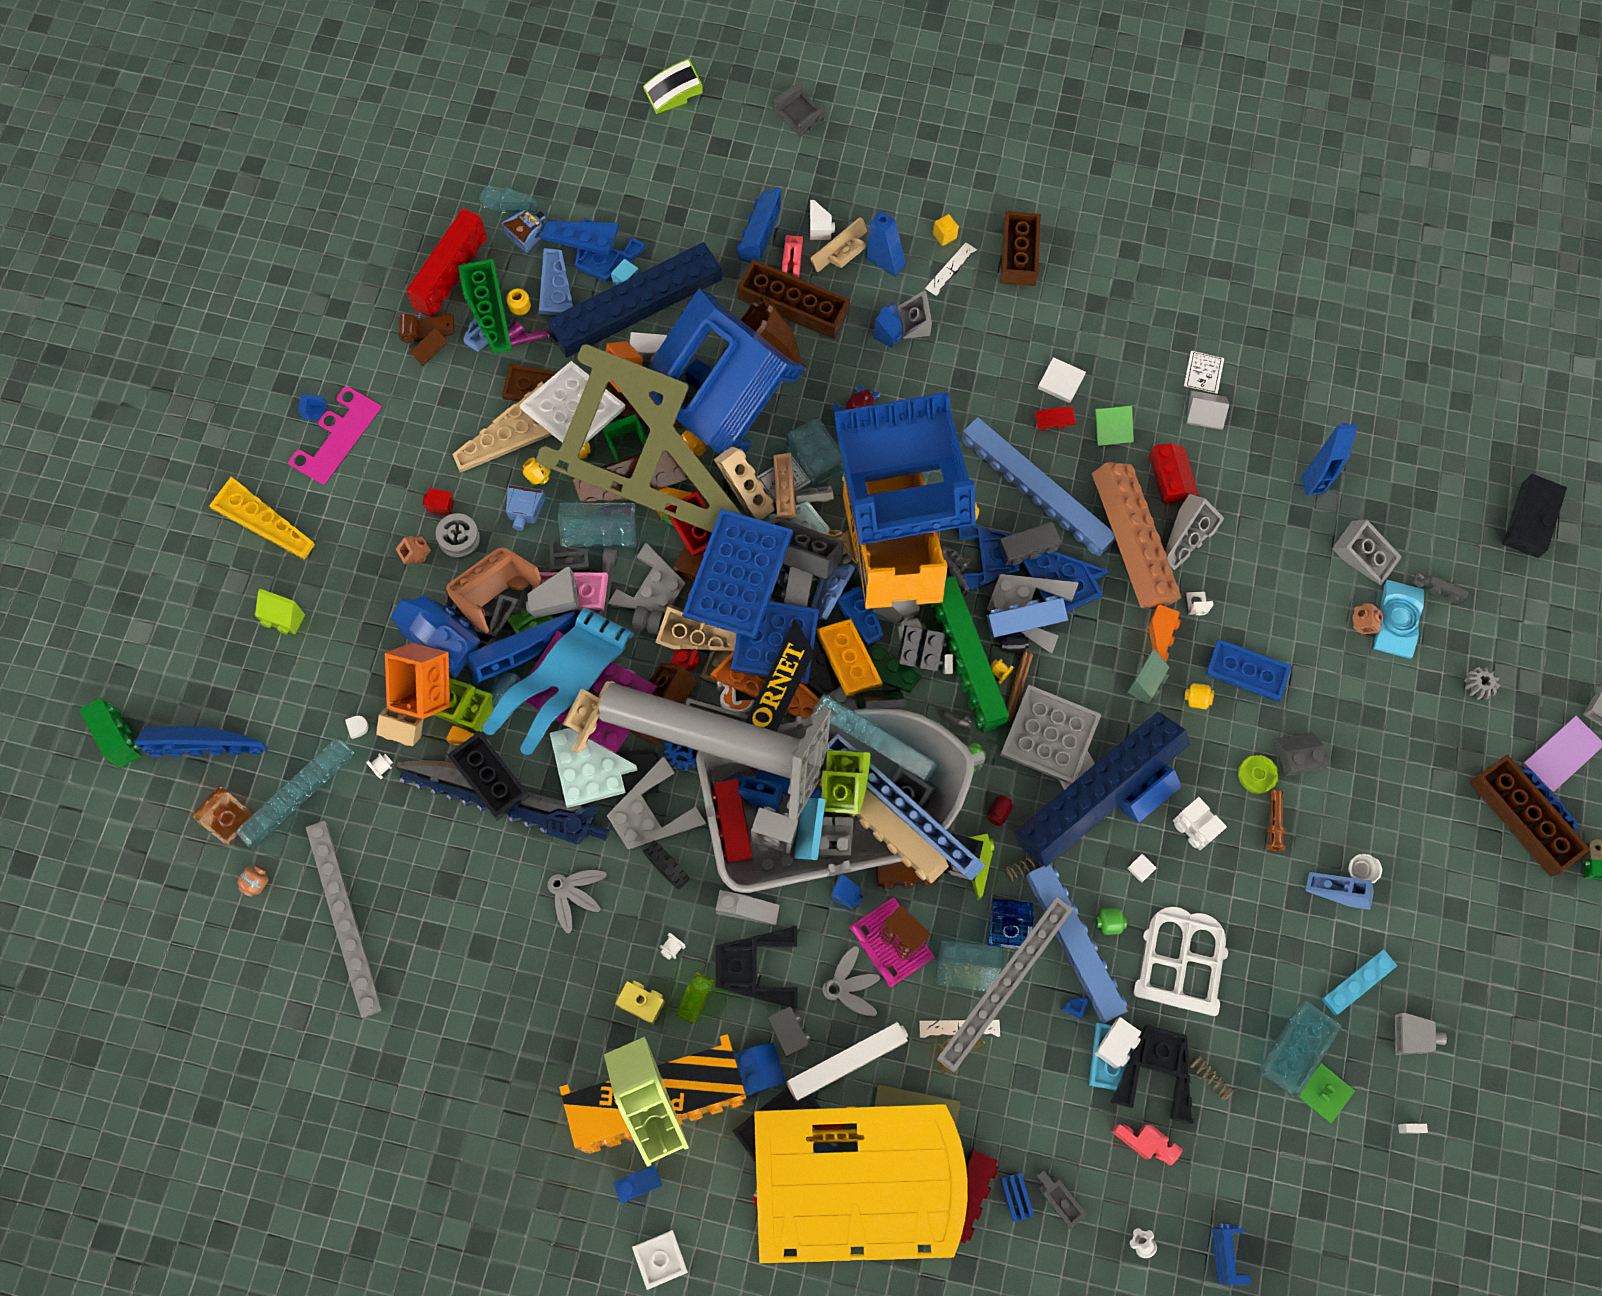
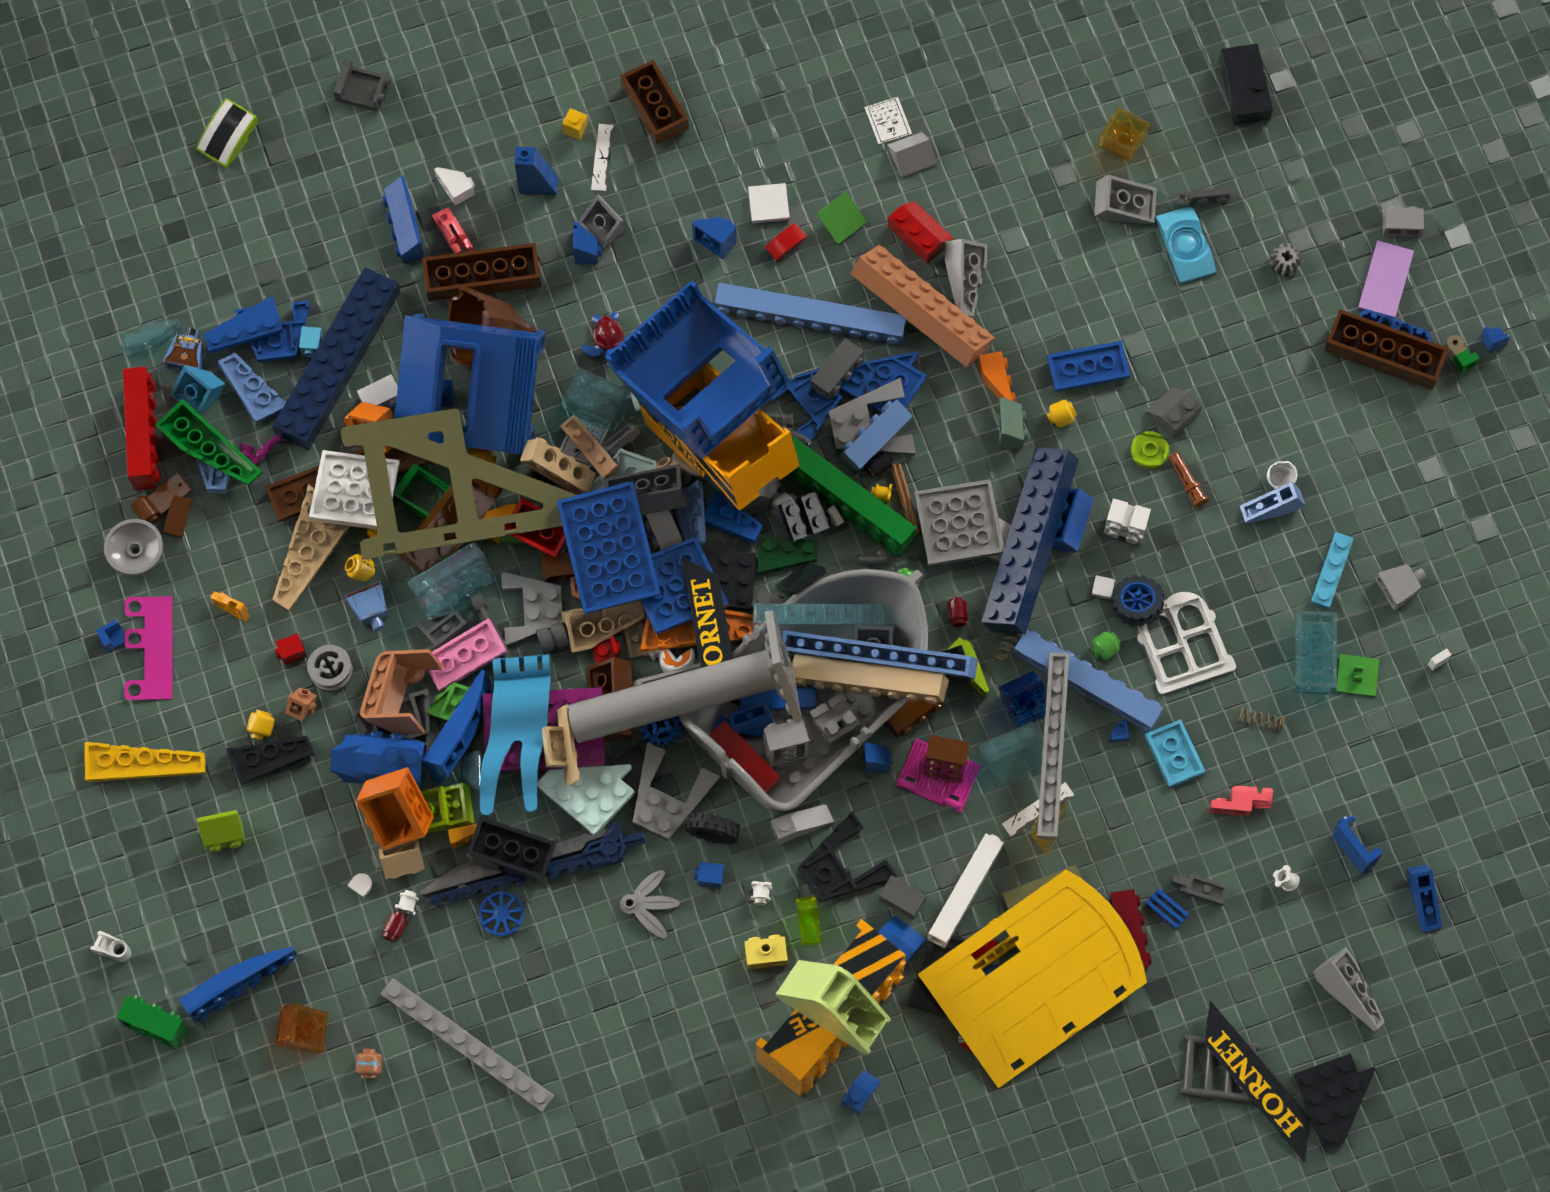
camera: 30 degrees left, 0 degrees up
clear light blue beam [236,738,354,848] -> none
yellow head [506,288,531,316] -> none
light grey slope [526,567,579,618] -> none
white tile [632,1230,688,1290] -> none
medium azure tile [794,798,825,860] -> none
tan bracket [811,217,867,272] -> none
light orange tile [816,619,883,697] -> none
lime slope [821,750,870,814] -> none
light grey plant [822,946,881,1017] -> none
white brick [1094,1017,1141,1069] -> none
black wing [1111,1025,1194,1124] -> none
white bracket [1186,592,1213,615] -> none
blue wedge [1302,423,1357,496] -> none
nougat brick [1352,603,1383,635] -> none
none -> white piece [90,931,132,962]
none -> light grey dish [104,519,163,575]
none -> dark azure slope [169,365,225,415]
none -> light orange wing [210,591,250,623]
none -> black wing [226,736,315,786]
none -> yellow head [247,710,275,740]
none -> dark red brick [382,911,408,943]
none -> blue wheel [479,891,524,936]
none -> blue slope [692,217,737,259]
none -> blue brick [694,862,724,889]
none -> clear yellow brick [1098,107,1151,163]
none -> black wheel [1112,575,1164,627]

